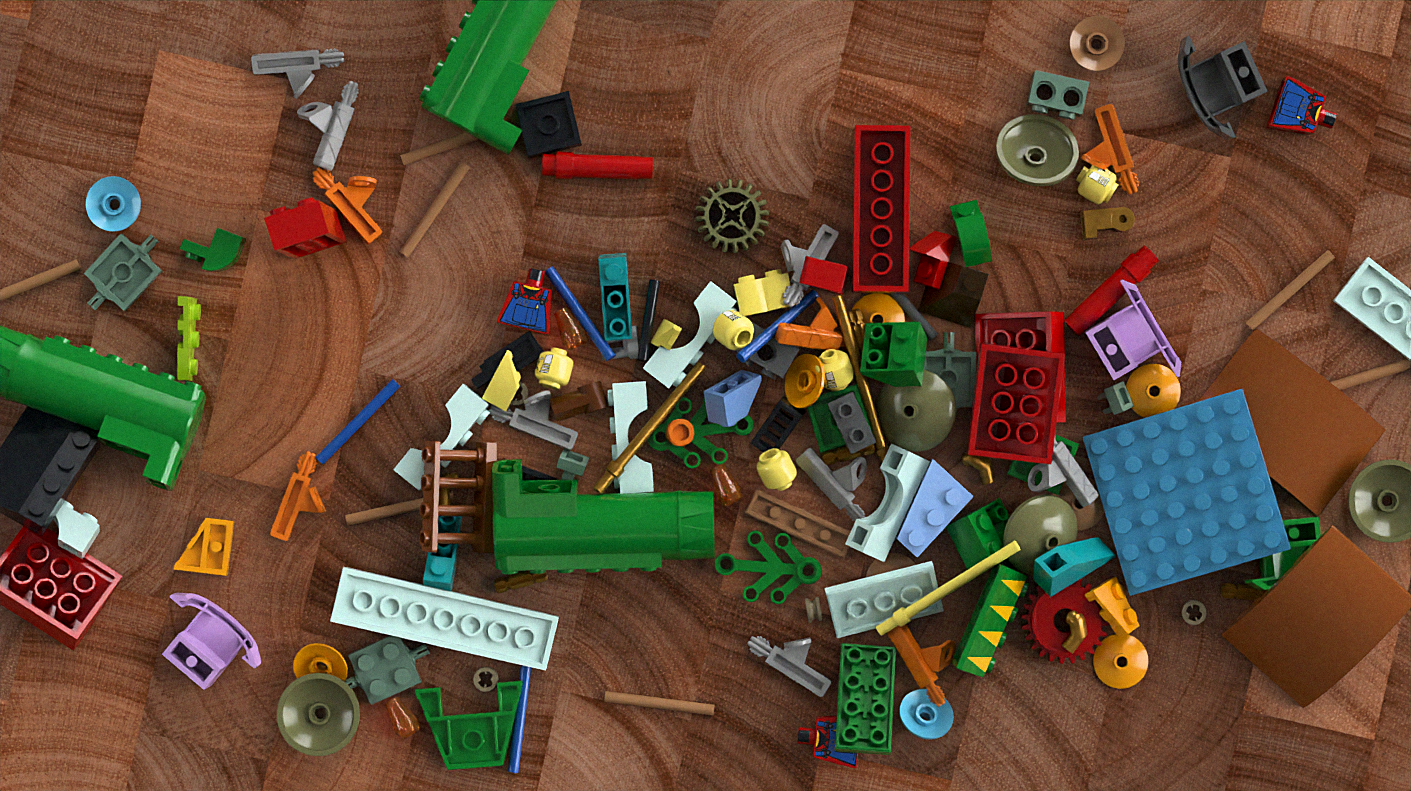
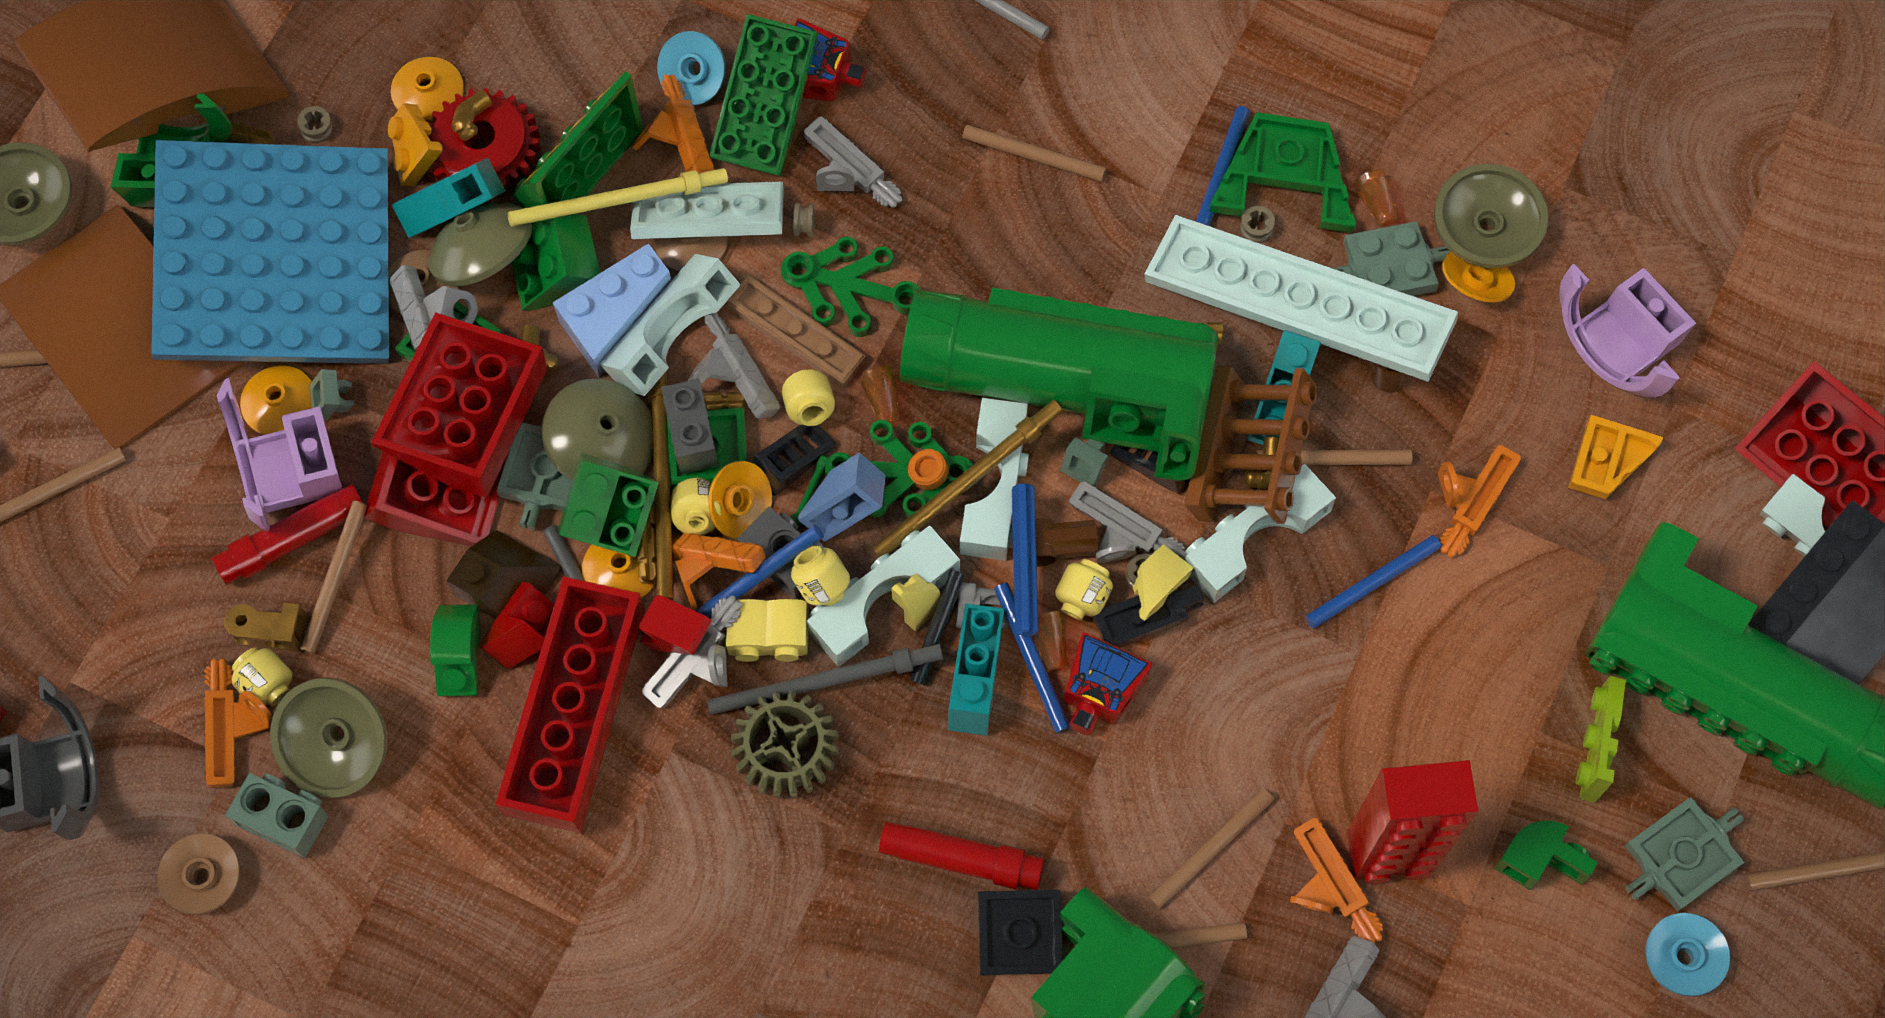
camera: 170 degrees left, 20 degrees down
none -> medium nougat bar [300,501,368,654]
none -> dark grey bar [707,644,943,715]
none -> green hinge [790,455,829,528]
none -> blue axle [1011,483,1039,636]

